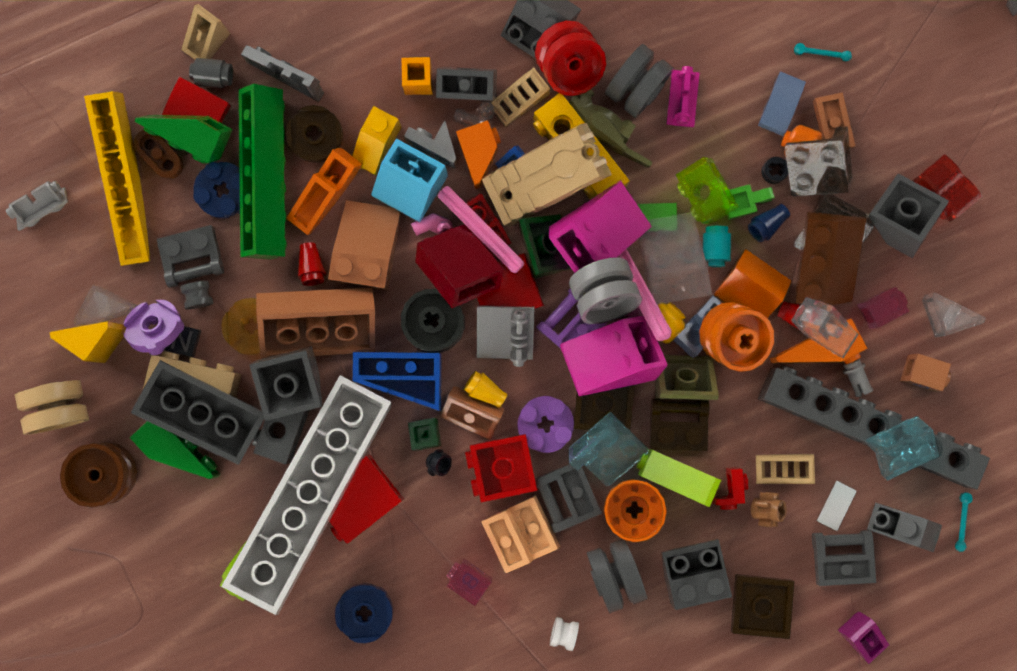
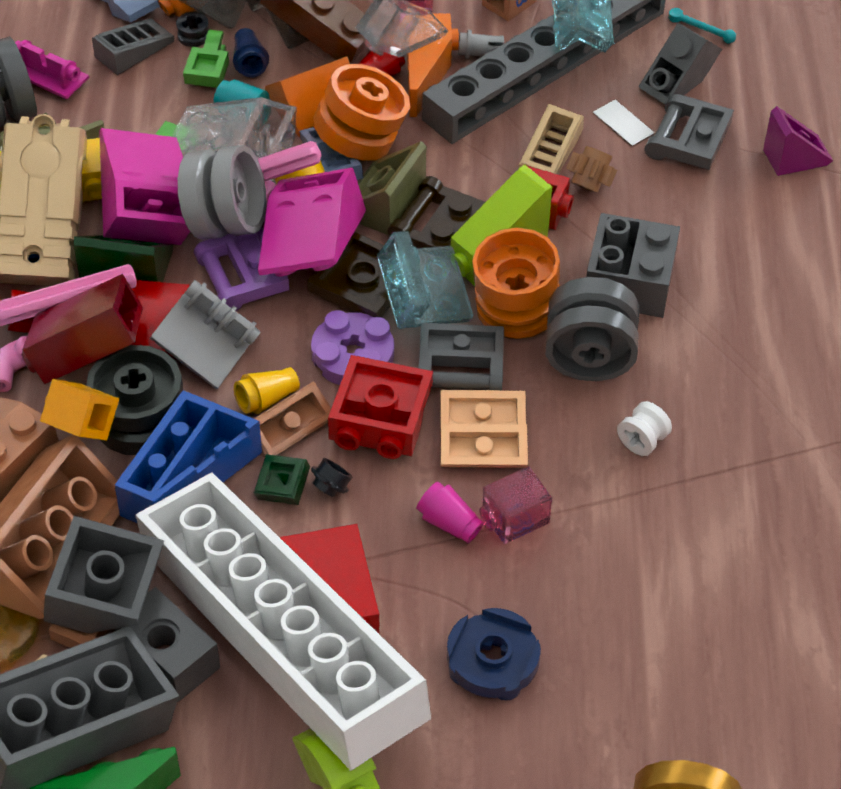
camera: 65 degrees left, 35 degrees down
clear neon green brick [675,156,739,224] -> none
dark brown plate [731,574,795,639] -> none
none -> light orange brick [40,379,120,440]
none -> dark grey slope [92,18,174,75]
none -> dark pink cone [416,481,484,544]

